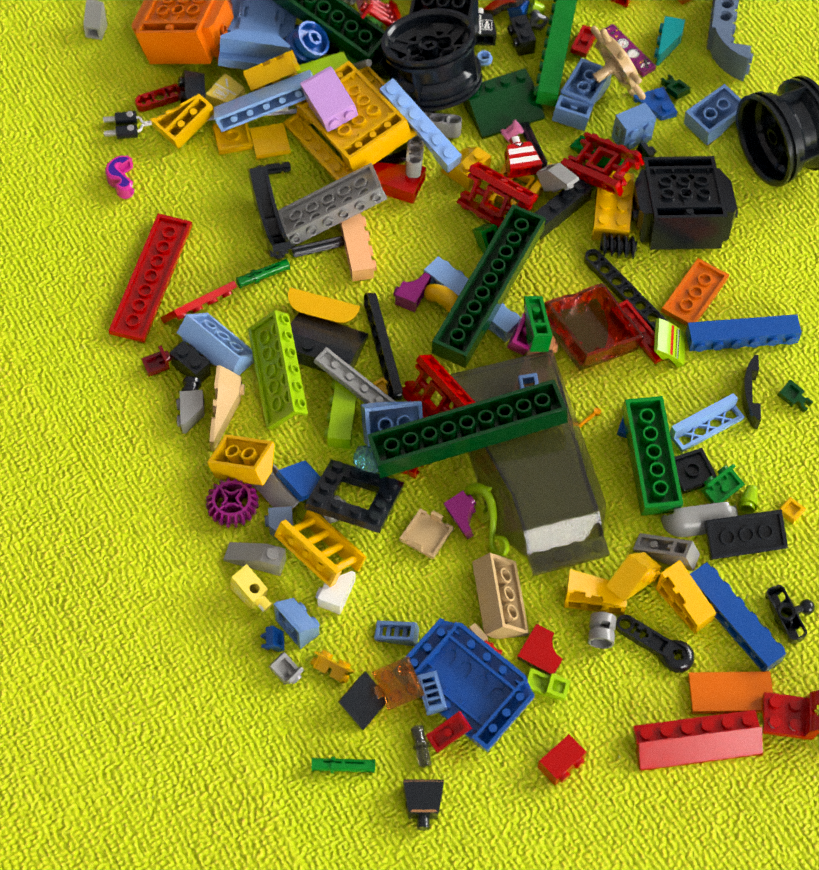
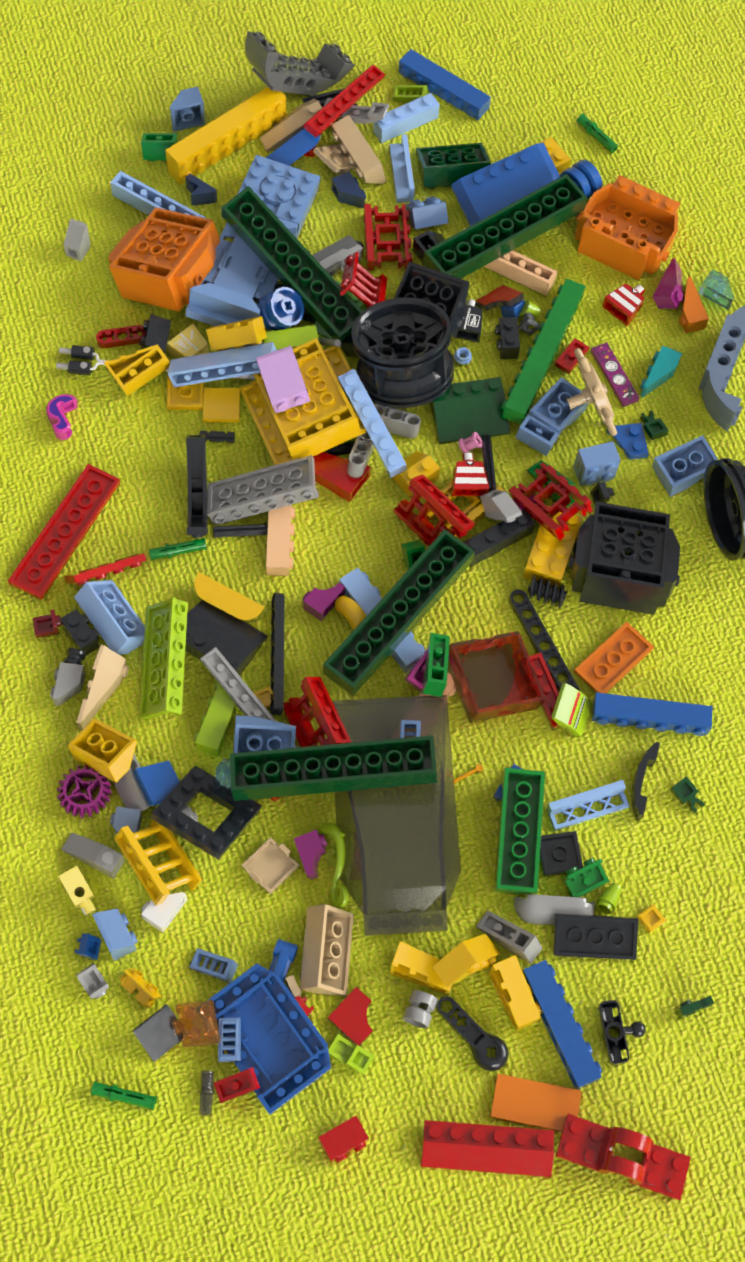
camera: 10 degrees right, 5 degrees up
black torso [403,779,444,831] -> none
none -> blue piece [269,939,298,982]

